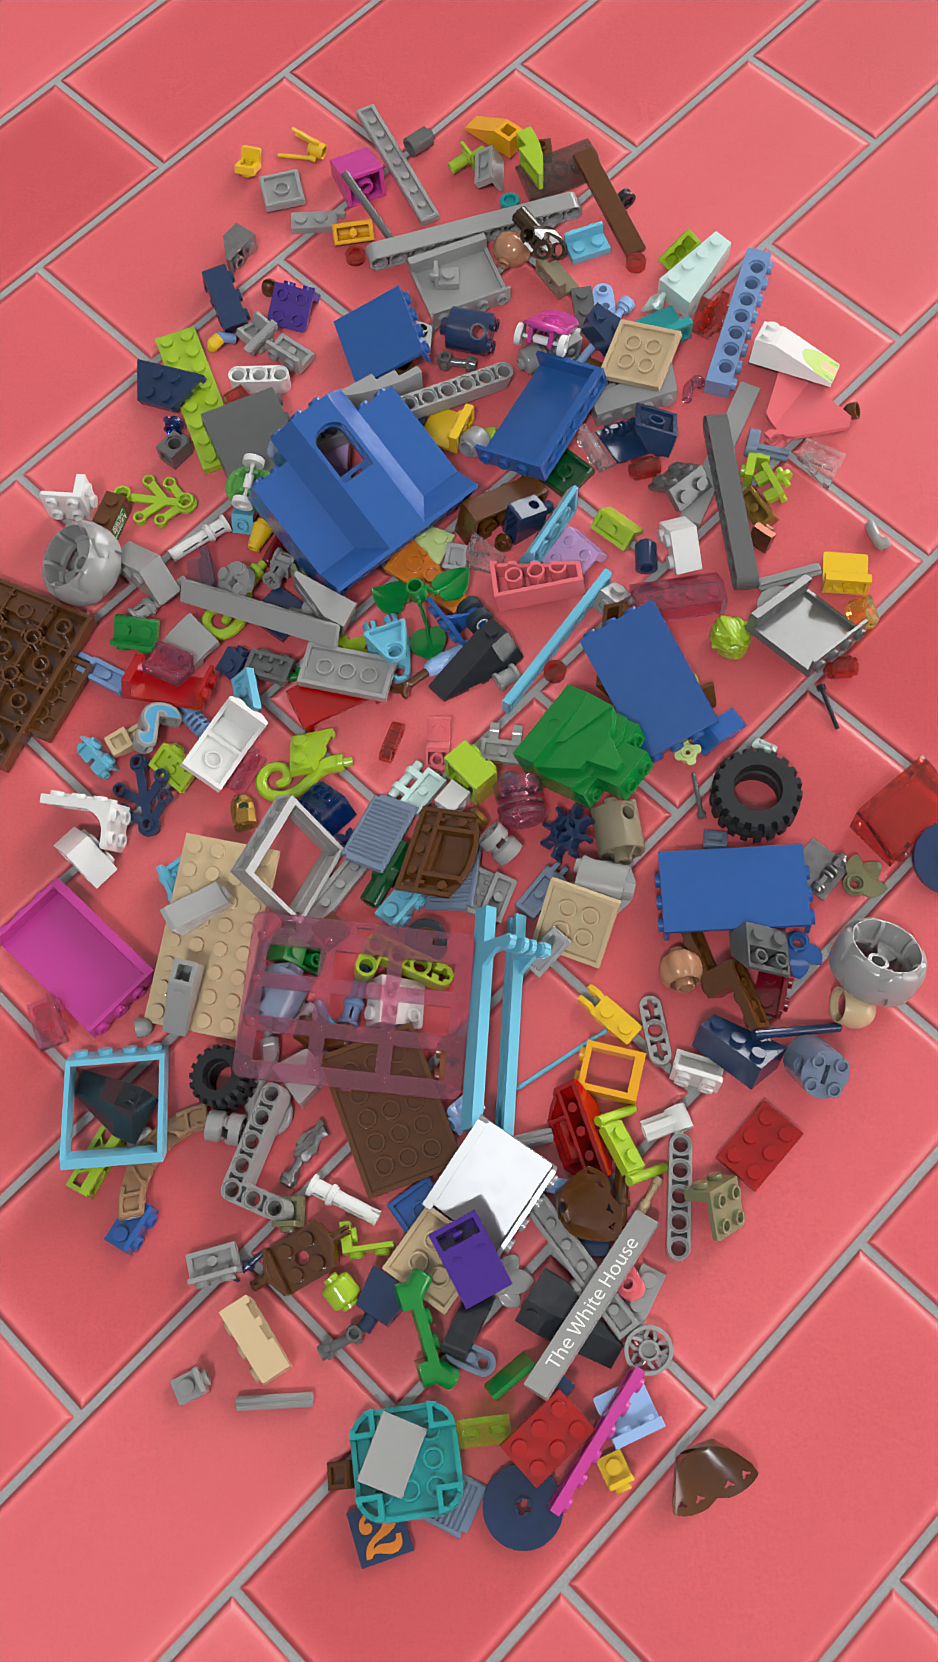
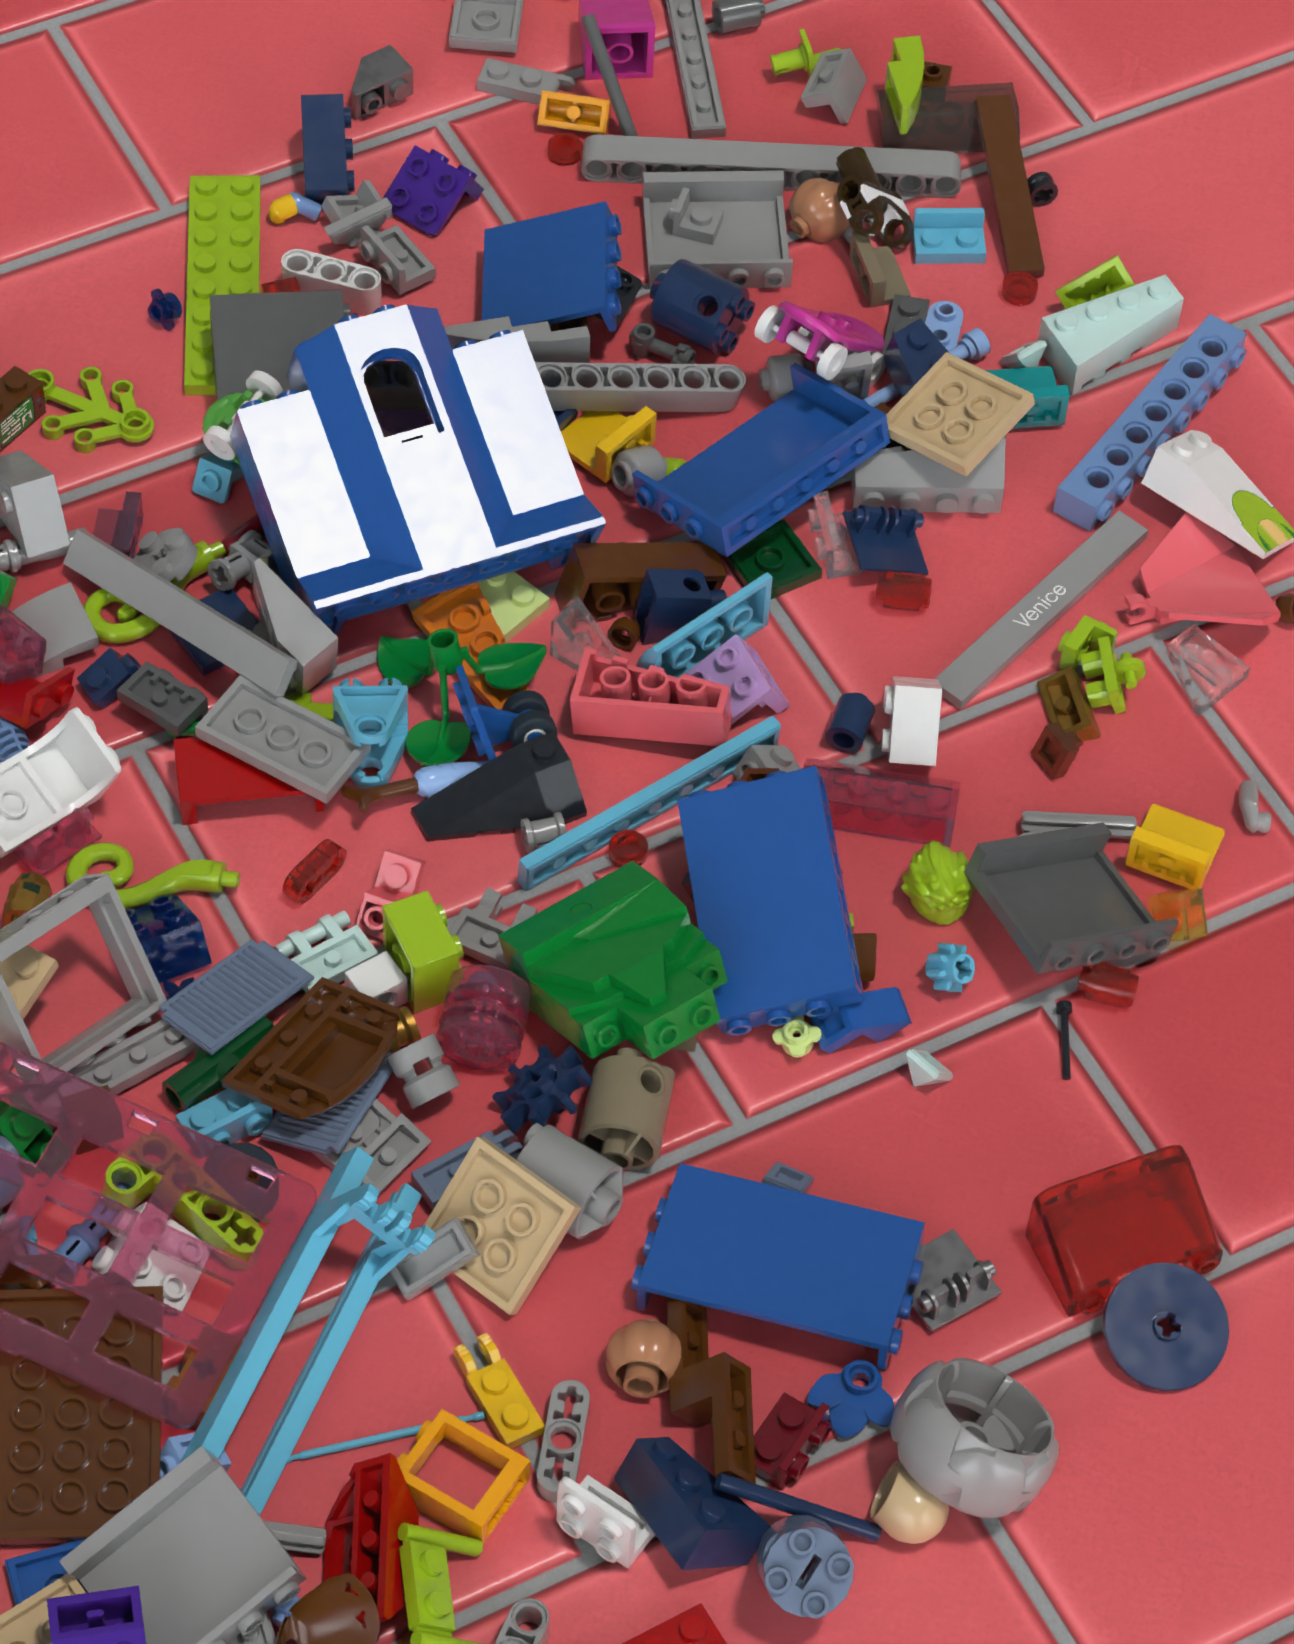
camera: 10 degrees right, 15 degrees down
dark blue wing [137,359,207,413] -> none
dark grey brick [156,430,193,470] -> none
white pin [167,514,232,562] -> none
medium azure bracket [231,667,261,712] -> none
yellow cone [247,518,273,553] -> none
reddish brown hinge [261,278,275,297] -> none
lime wing [290,728,335,777] -> none
light grey bracket [442,542,470,570] -> none
light orange slope [465,116,522,158] -> none
teal tile [500,192,520,209] -> none
lime panel [590,506,644,551] -> none
dark blue slope [635,402,678,458] -> none
white piece [640,1103,694,1143] -> none
dark grey bracket [648,461,713,512] -> none
clear pink arm [682,375,705,404] -> none
dark grey piece [691,773,706,820] -> none
clear red bracket [692,291,730,340] -> none
dark grey beam [703,414,759,590] -> none
black tyre [709,748,803,842] -> none
dark grey slope [729,922,791,978] -> none
sand blue piece [743,428,790,462] -> none
olive plate [842,854,888,898] -> none
none -> medium azure gear [925,943,975,992]

